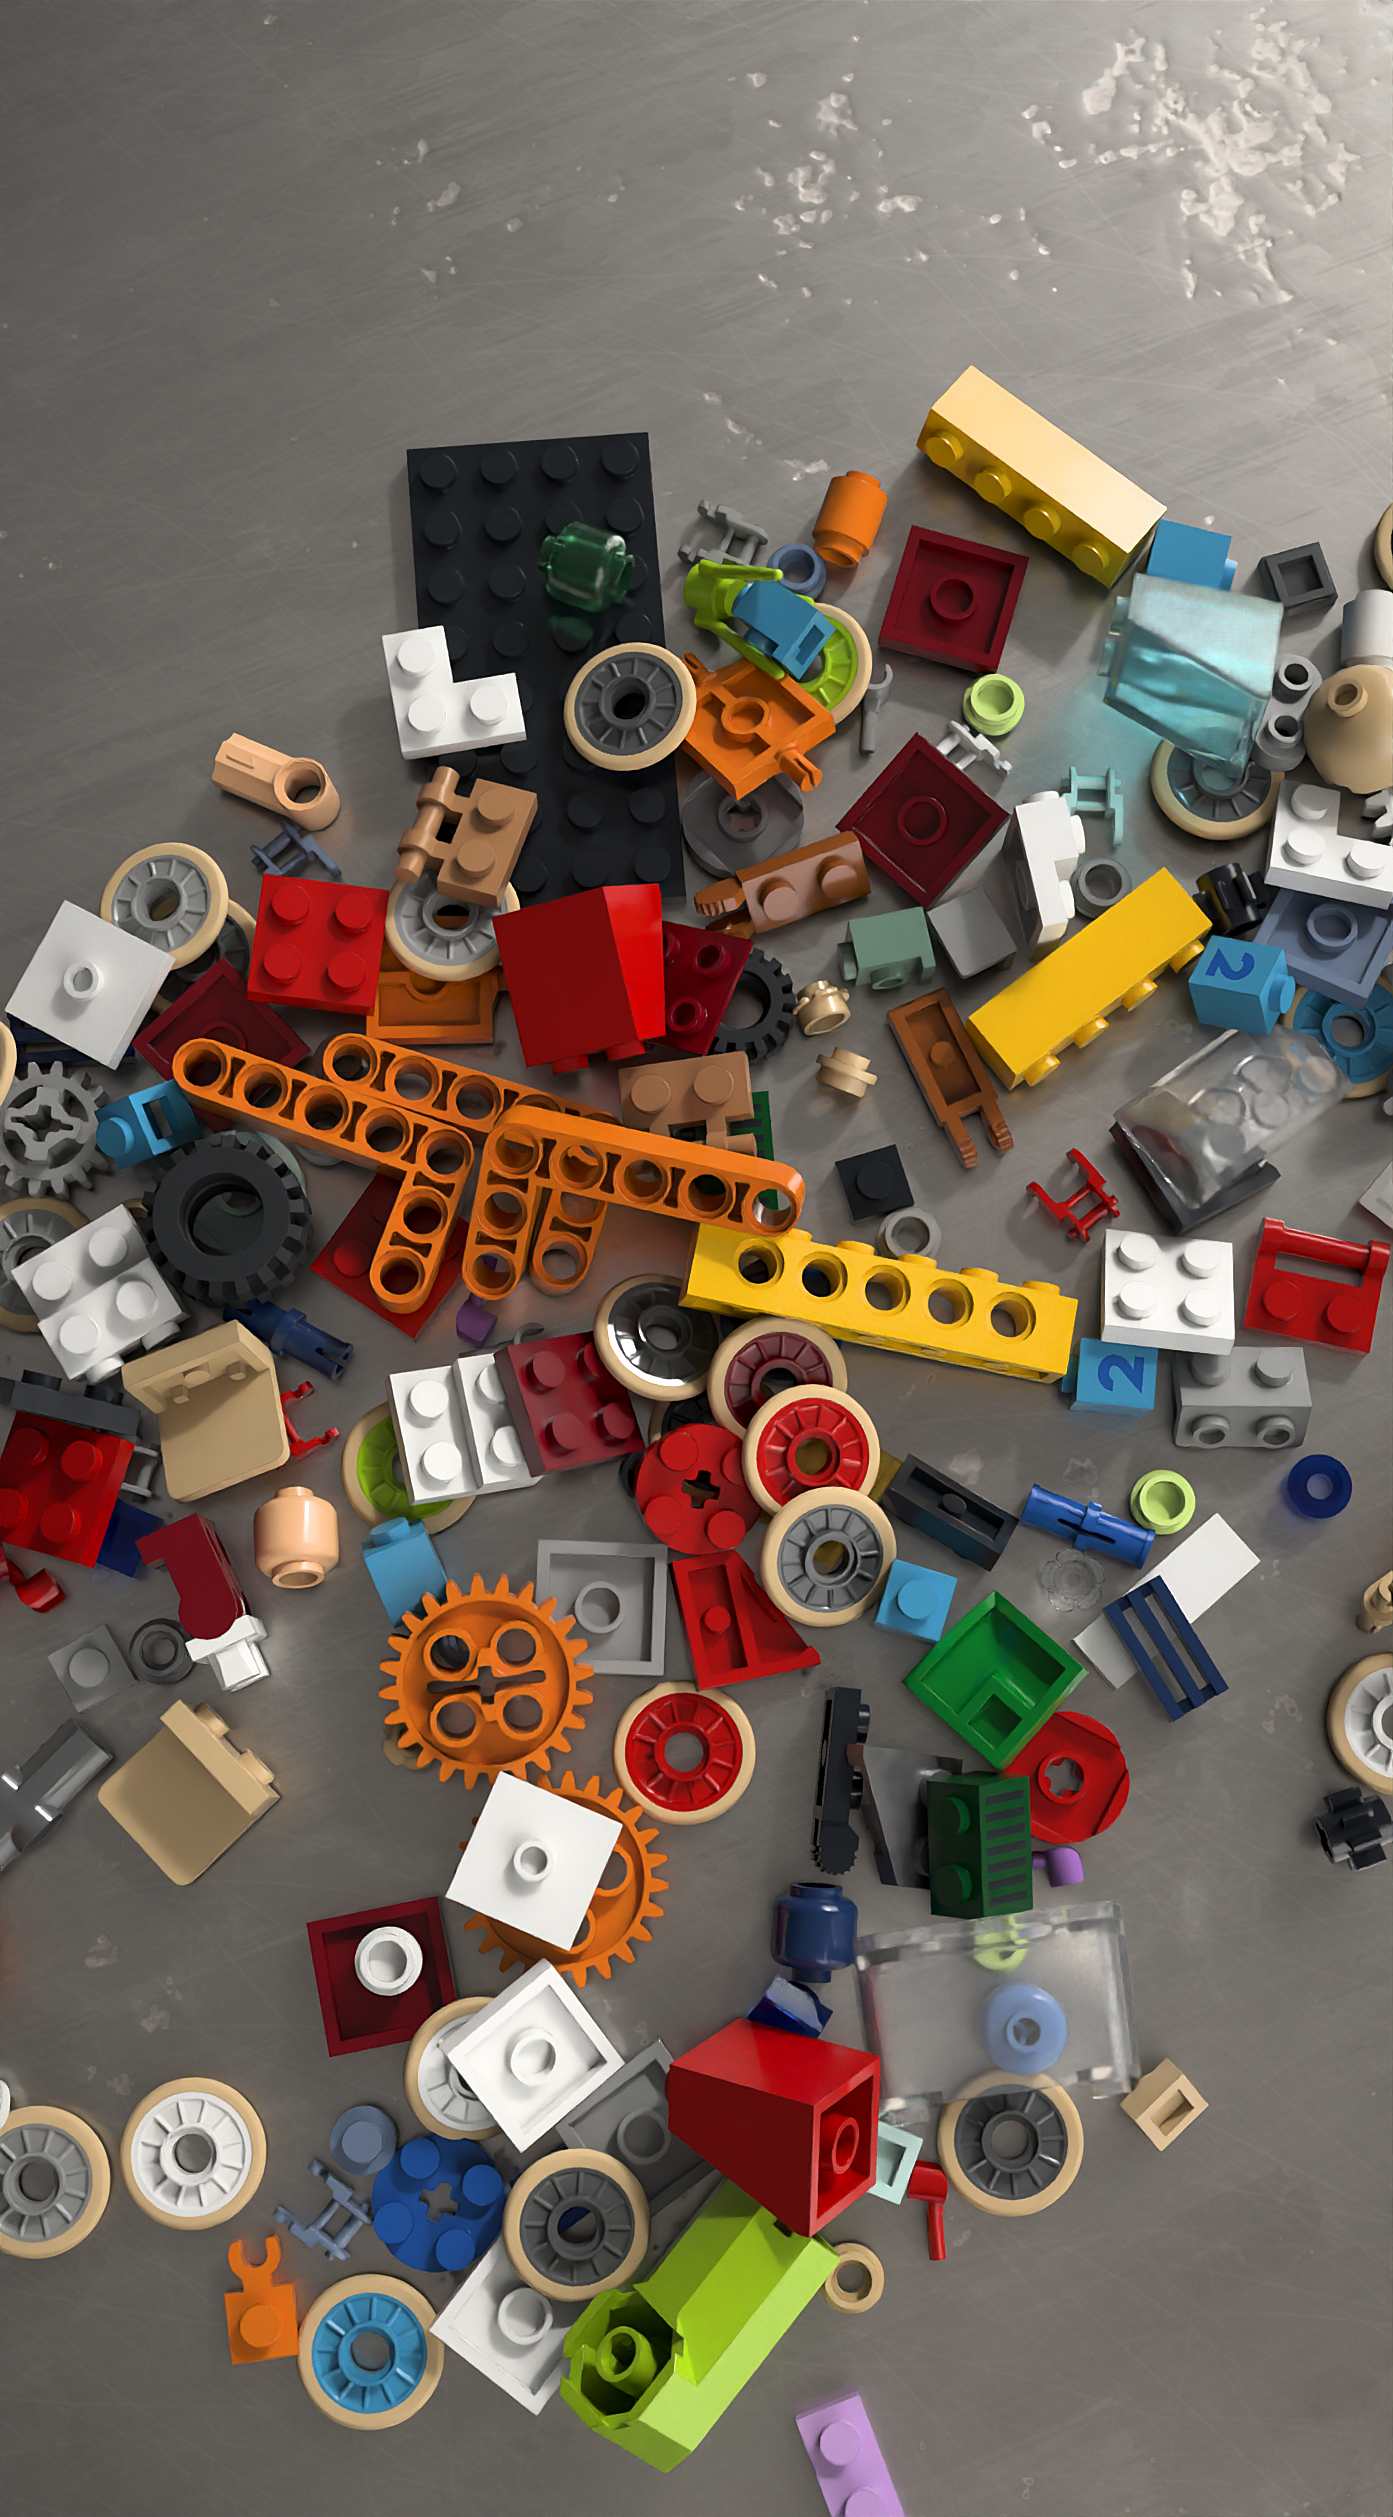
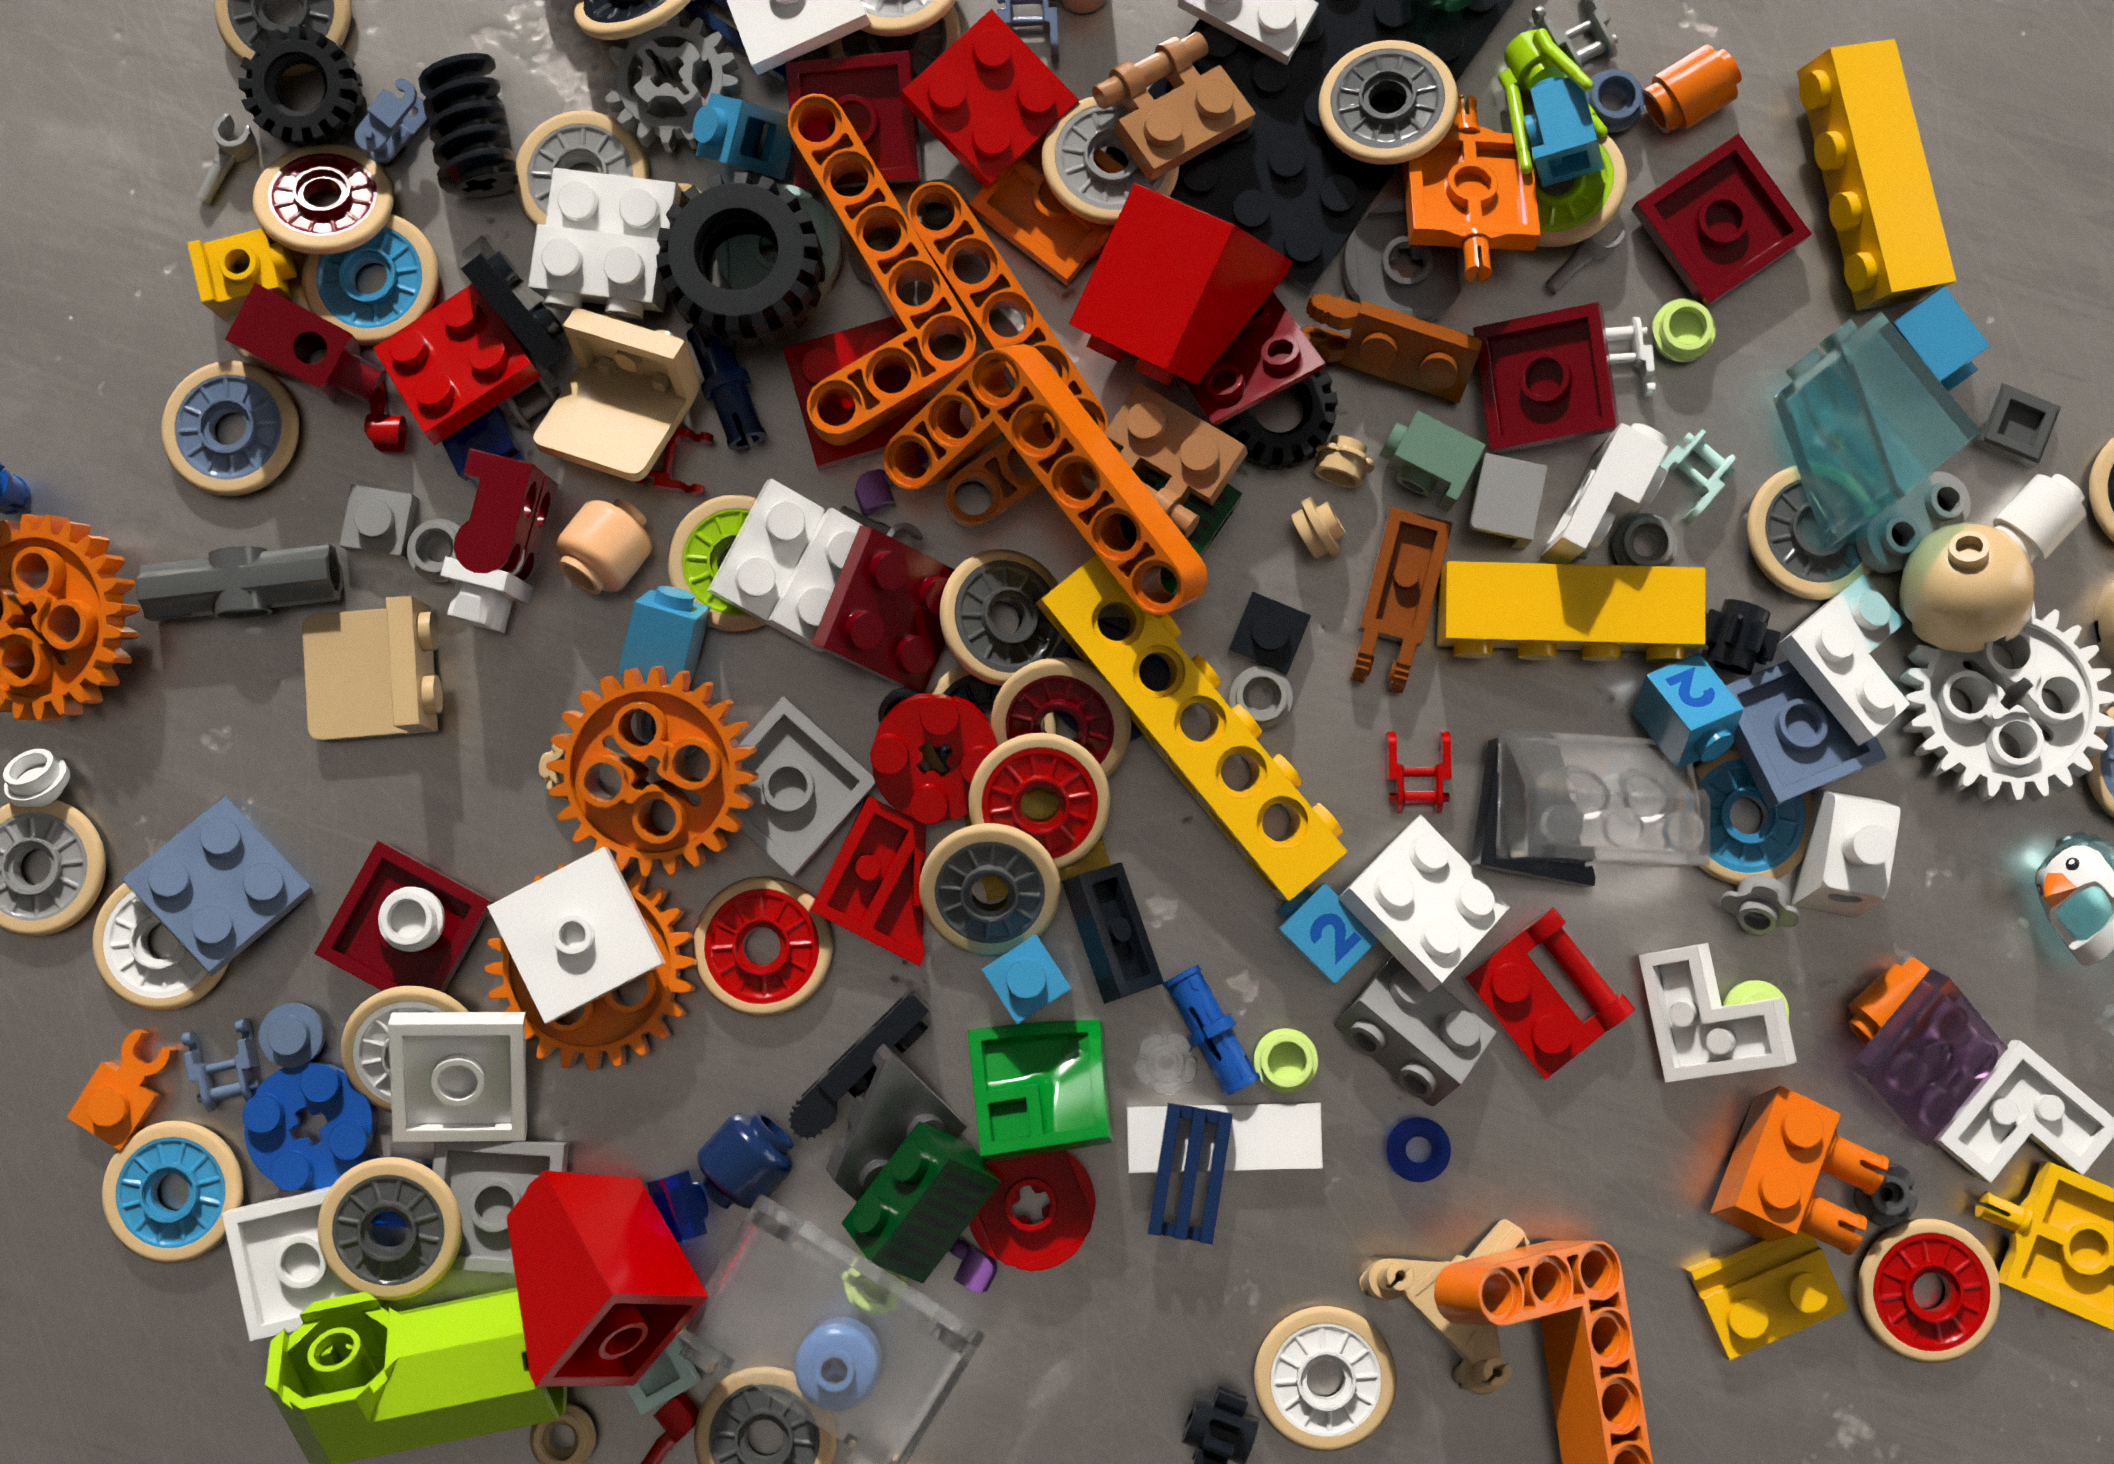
camera: 45 degrees right, 5 degrees up
none -> sand blue plate [122,795,313,977]

